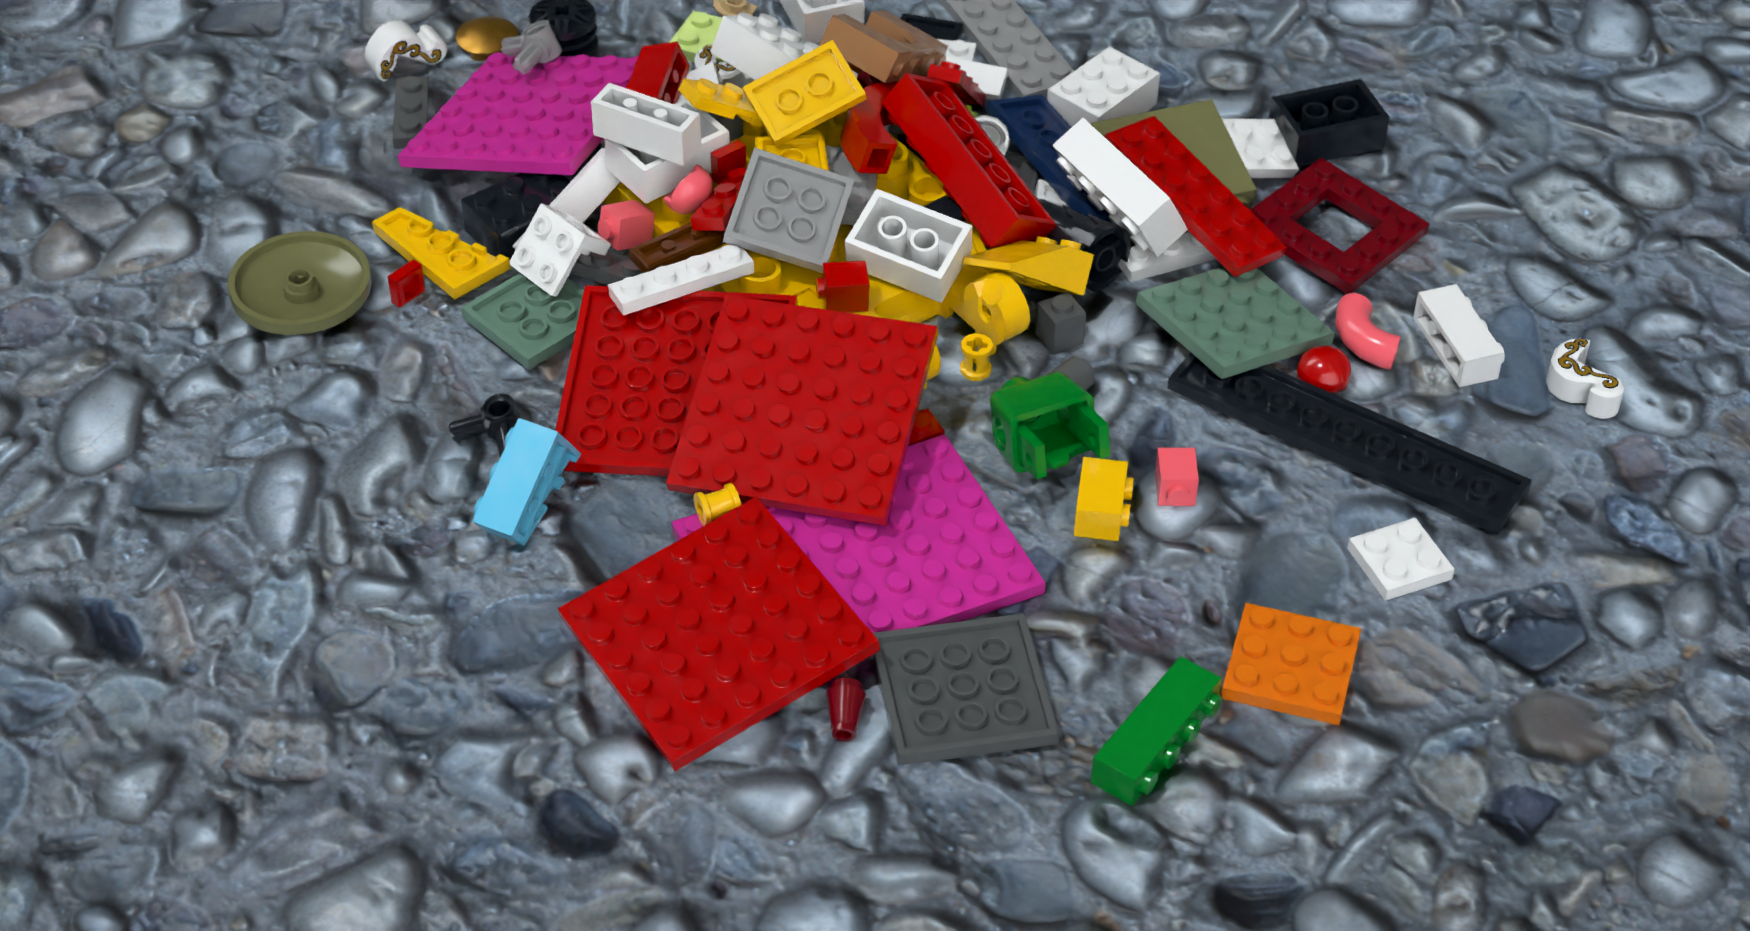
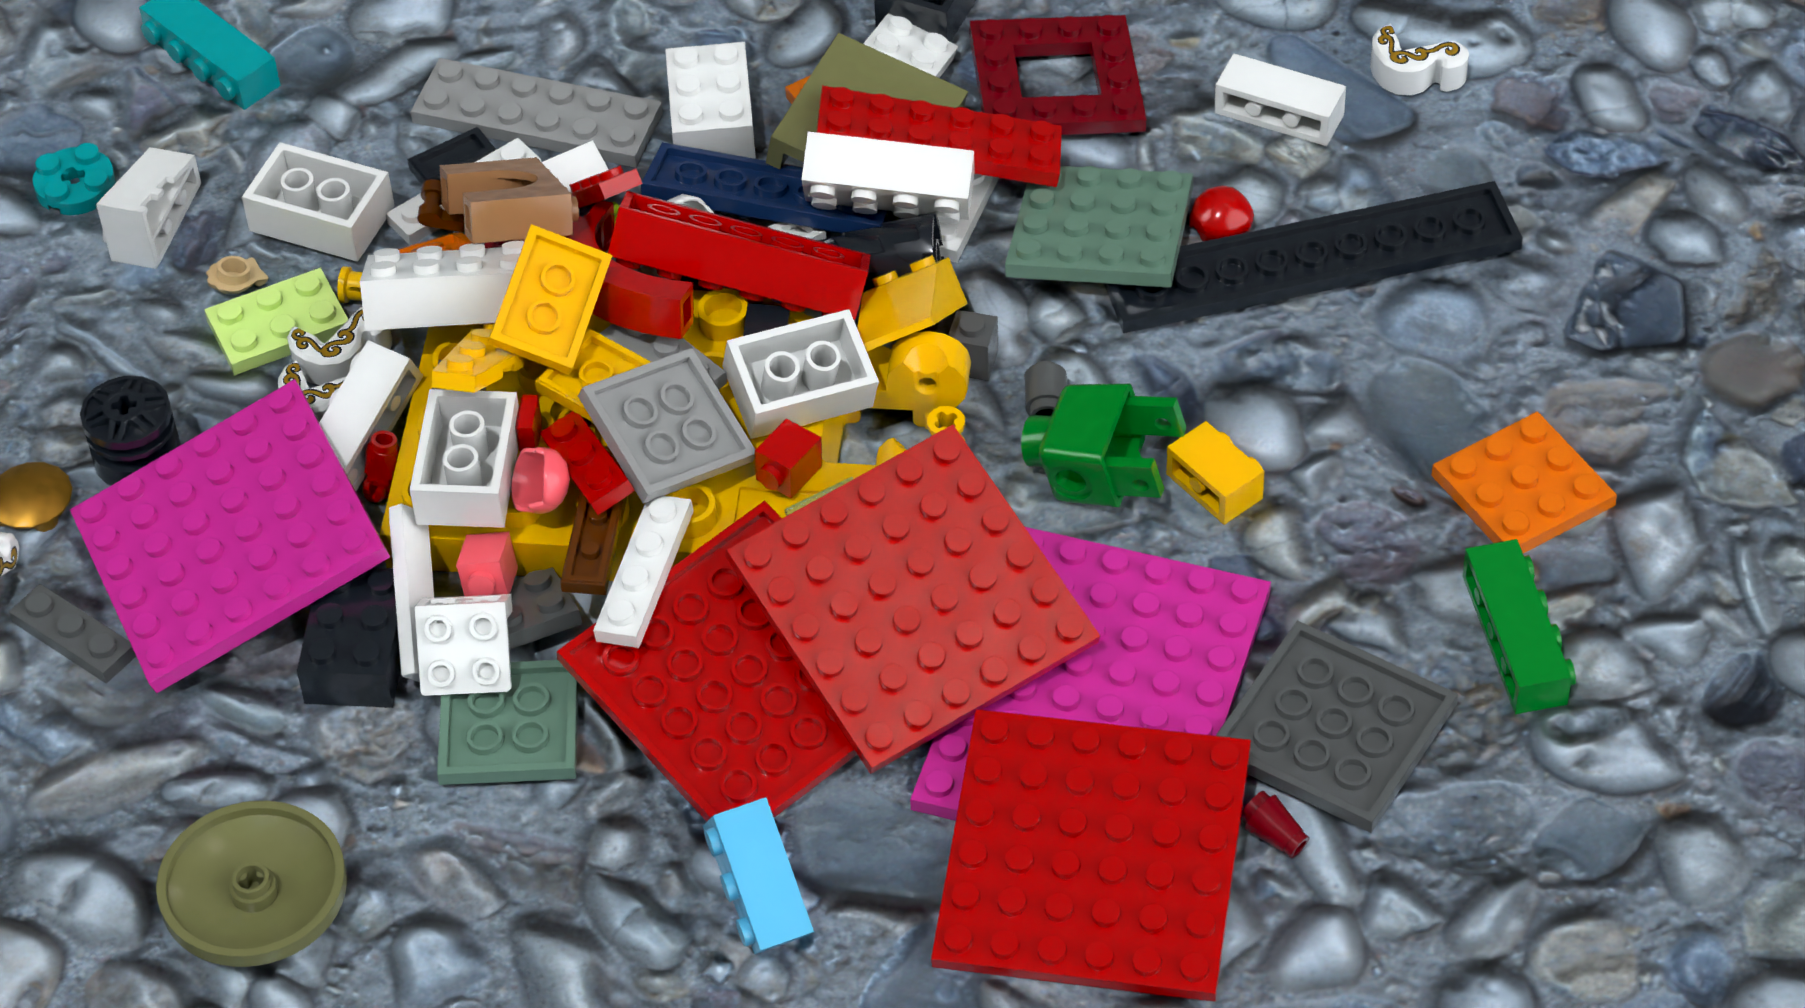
camera: 45 degrees left, 5 degrees up
yellow wing [372,207,511,299] -> none
red tile [387,259,425,308] -> none
black axle [449,393,520,458] -> none
light grey axle [501,20,562,74] -> none
white brick [591,83,701,166] -> none
red brick [626,41,690,104] -> none
yellow bush [694,483,741,526] -> none
coral brick [1155,448,1199,506] -> none
coral cylinder [1335,293,1401,370] -> none
white plate [1347,518,1455,601] -> none

